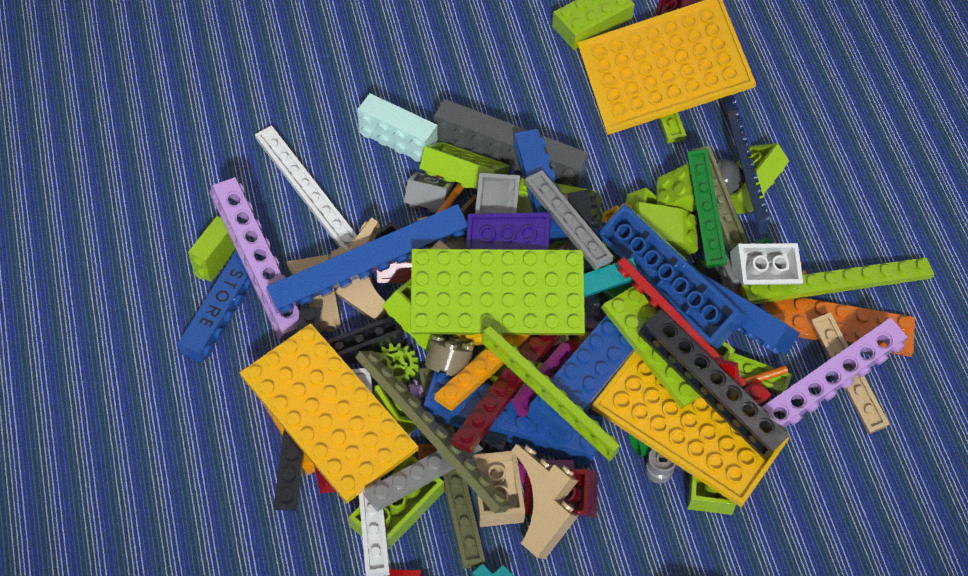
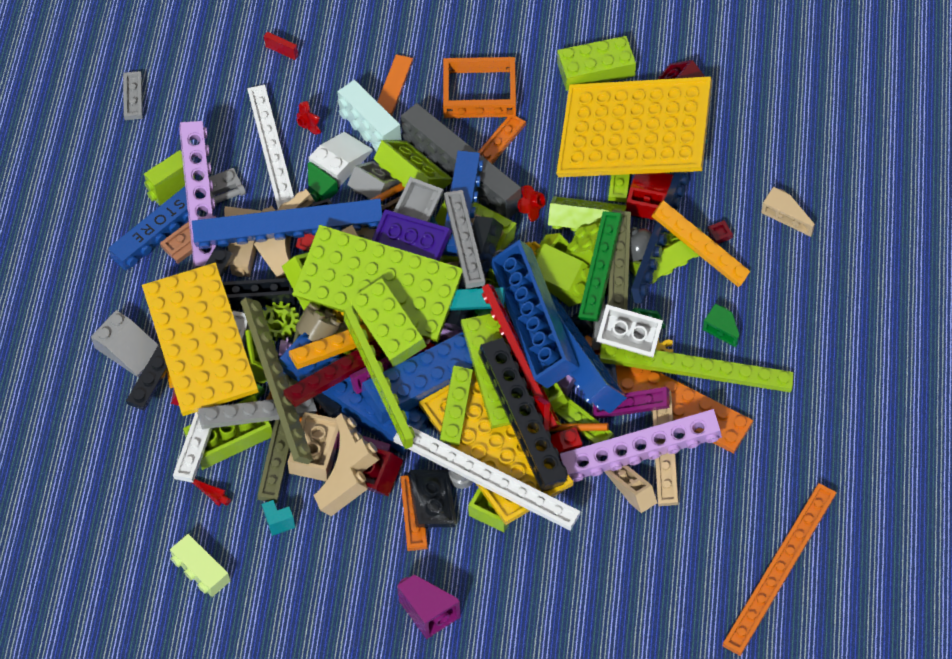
camera: 25 degrees right, 0 degrees up
none -> light grey slope [91,310,158,377]
none -> light grey plate [123,71,143,120]
none -> nougat plate [160,222,192,264]
none -> light grey plate [200,168,246,206]
none -> red tile [264,32,298,60]
none -> red plate [296,101,321,135]
none -> white slope [308,132,373,188]
none -> green slope [308,162,338,202]
none -> lime brick [349,278,427,367]
none -> orange tile [377,54,413,116]
none -> white plate [393,425,580,531]
none -> orange tile [400,475,427,551]
none -> black plate [408,470,457,527]
none -> lime plate [439,366,473,446]
none -> orange window [443,57,516,118]
none -> orange tile [478,116,526,164]
none -> red plate [517,185,546,222]
none -> lime slope [548,196,626,231]
none -> magenta plate [593,387,670,419]
none -> tan slope [605,465,657,513]
none -> red slope [626,173,673,220]
none -> light orange plate [651,200,750,287]
none -> green slope [703,304,739,347]
none -> dark red plate [707,220,733,244]
none -> tan slope [761,187,815,237]

